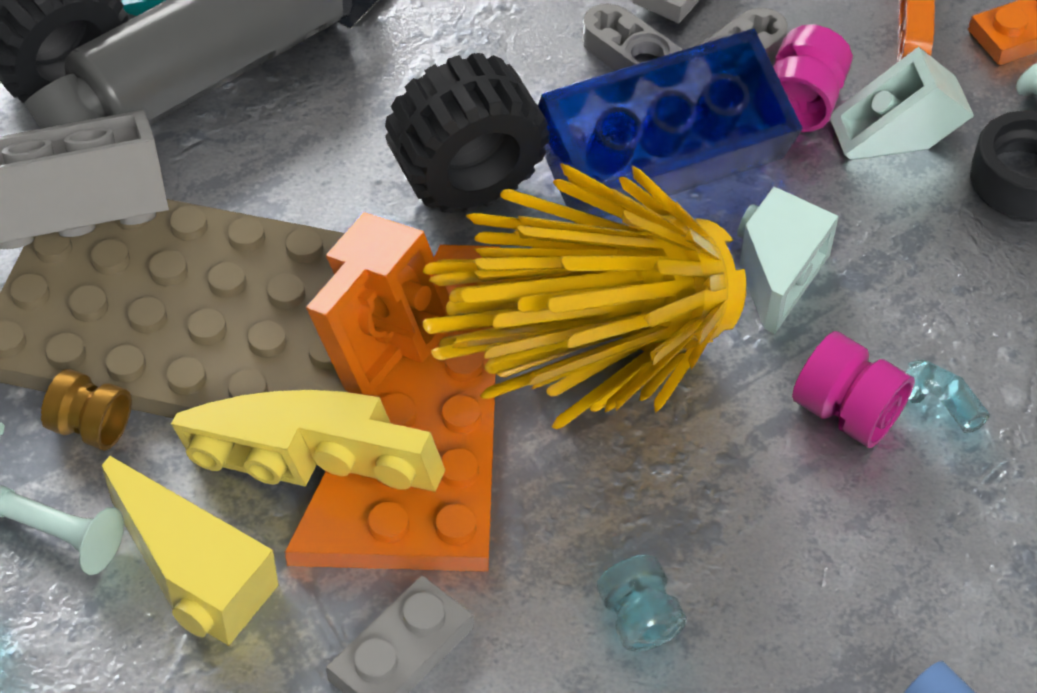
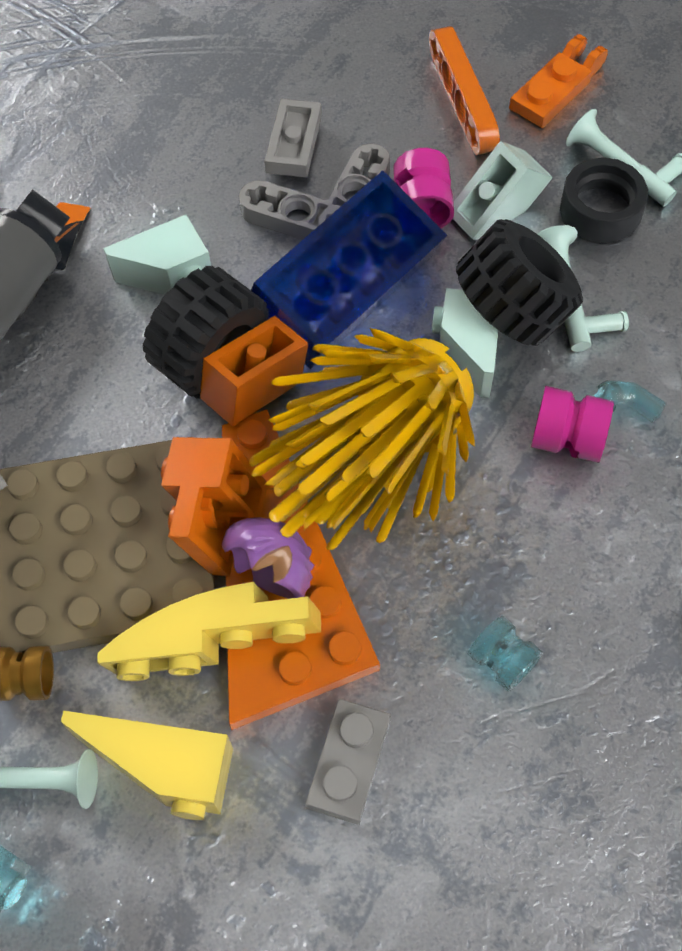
camera: 20 degrees left, 10 degrees up
none -> light aqua slope [103,215,211,295]
none -> orange brick [200,316,308,427]
none -> medium lavender hair [222,517,315,599]
none -> black tyre [456,219,583,346]
none -> light aqua piece [538,225,629,352]

